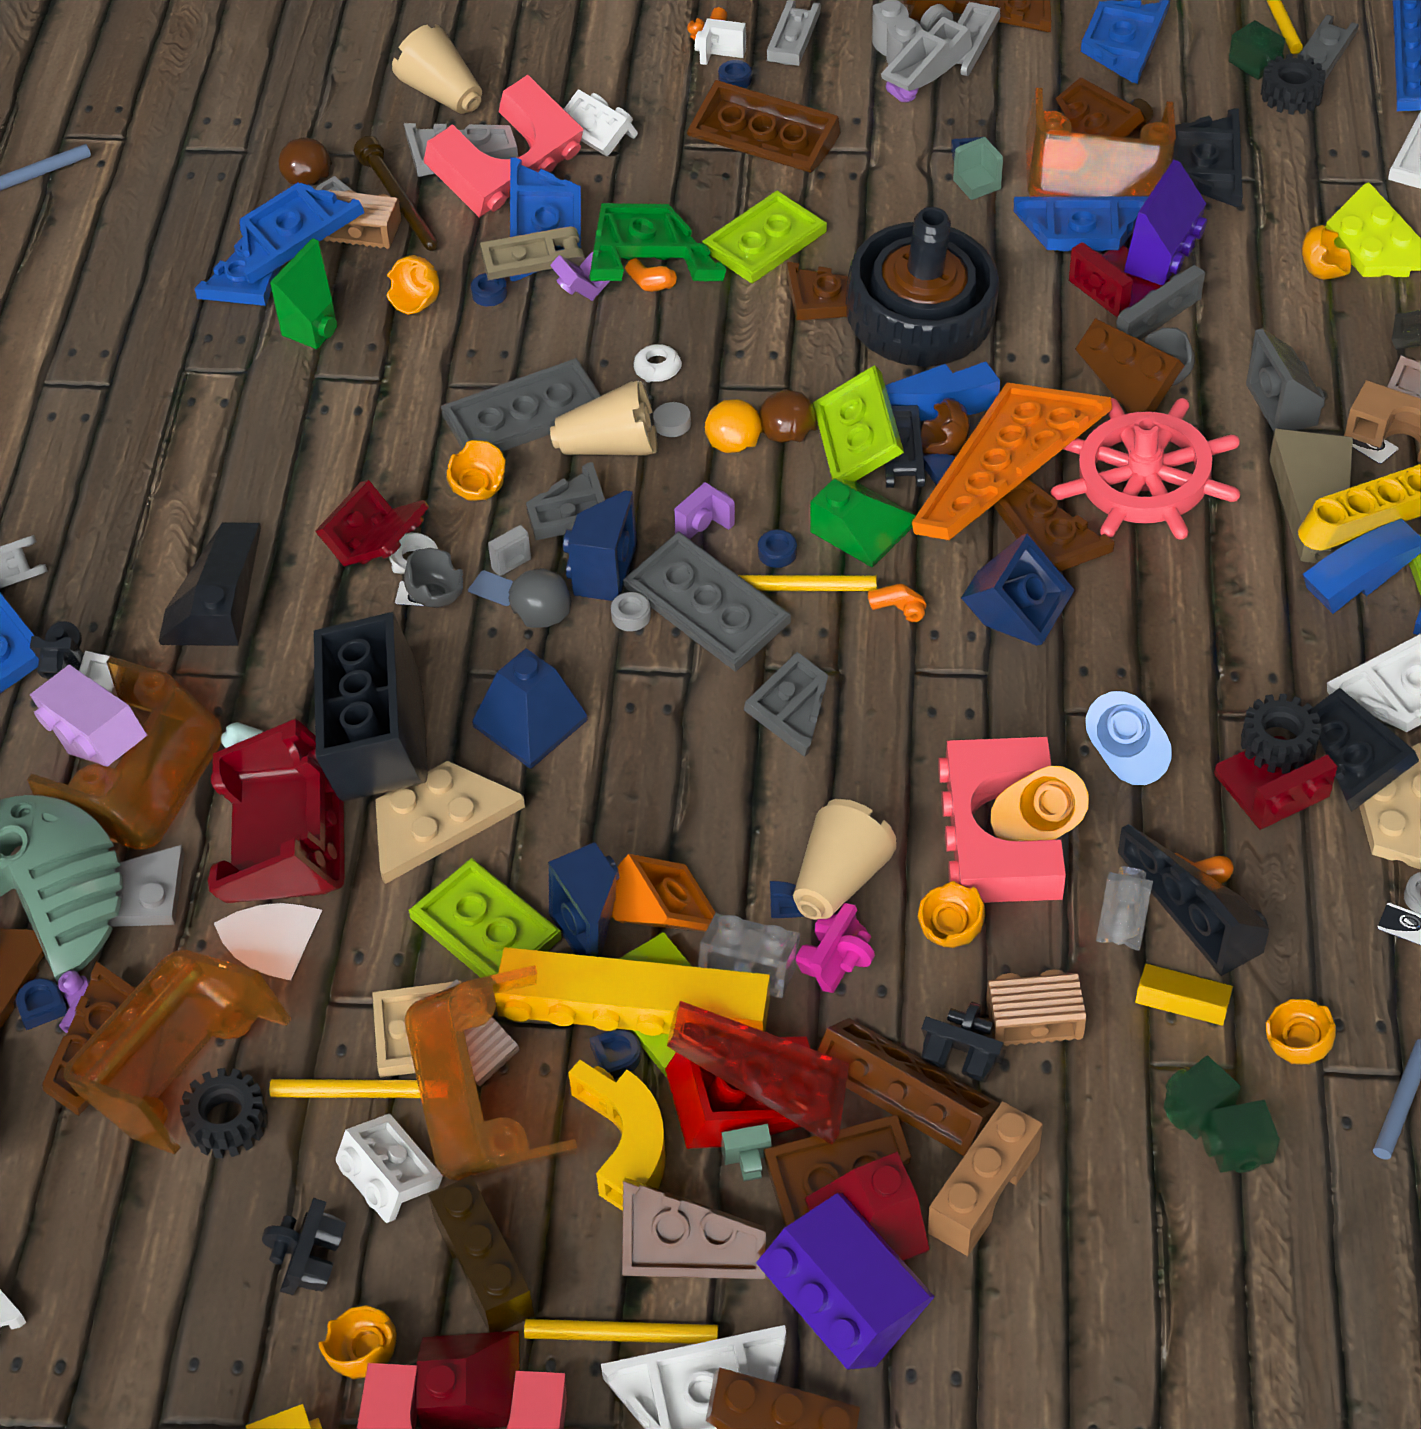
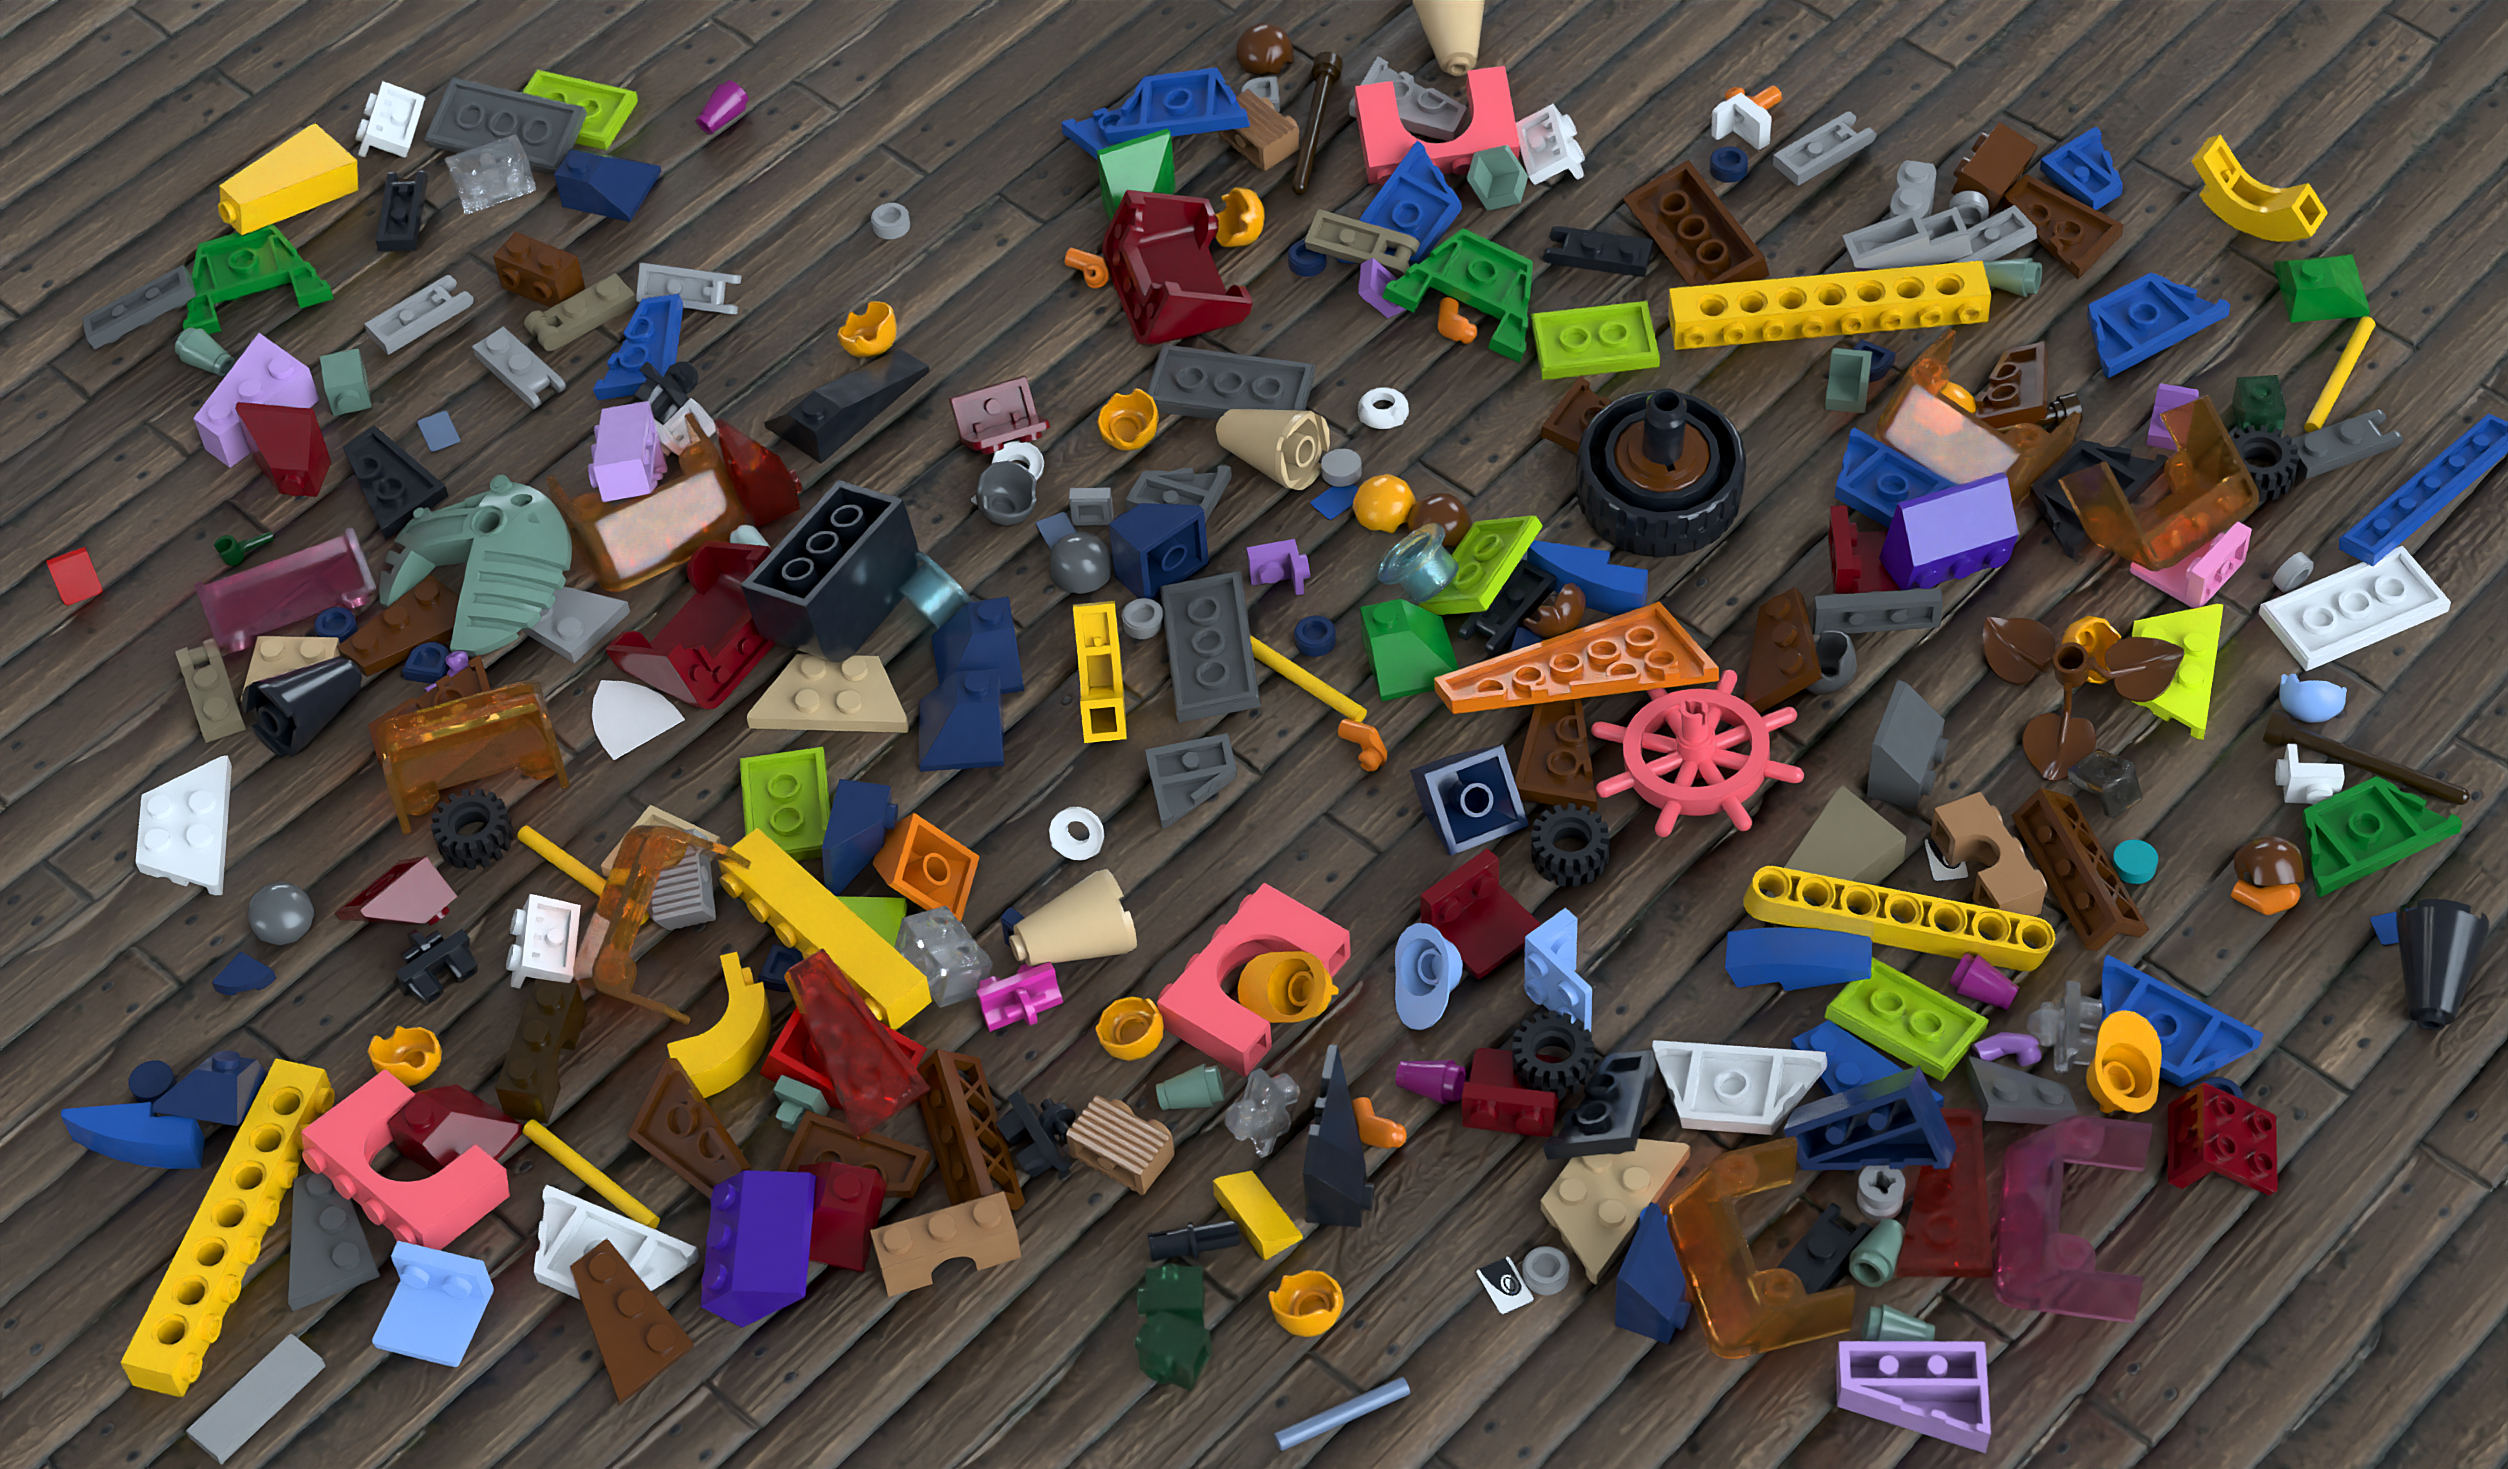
camera: 40 degrees right, 0 degrees up
none -> dark blue tile [212,951,277,995]
none -> dark grey hair [247,881,315,946]
none -> slope [335,856,457,926]
none -> clear red slope [714,419,802,527]
none -> light orange hair [837,301,897,358]
none -> light grey tile [871,203,910,239]
none -> clear light blue piece [898,551,974,630]
none -> dark blue slope [919,669,1004,772]
none -> white piece [1049,807,1104,860]
none -> orange arm [1065,248,1109,289]
none -> yellow arch [1073,601,1127,743]
none -> dark red windscreen [1103,190,1253,345]
none -> black axle [1147,1220,1241,1262]
none -> sand green cone [1156,1063,1225,1111]
none -> blue sticker [1310,484,1359,520]
none -> clear light blue piece [1377,523,1459,603]
none -> magenta cone [1395,1060,1466,1105]
none -> dark red bracket [1420,848,1542,979]
none -> sand green panel [1467,145,1528,211]
none -> light blue bracket [1524,908,1592,1032]
none -> black tyre [1531,803,1610,887]
none -> black hinge [1543,226,1653,278]
none -> yellow brick [1668,260,1991,350]
none -> sand green cone [1983,258,2042,297]
none -> reddish brown plant [1983,617,2184,782]
none -> clear orange windscreen [2059,395,2259,572]
none -> bright pink bracket [2130,518,2252,609]
none -> medium lavender bracket [2146,384,2199,452]
none -> light grey tile [2272,552,2314,593]

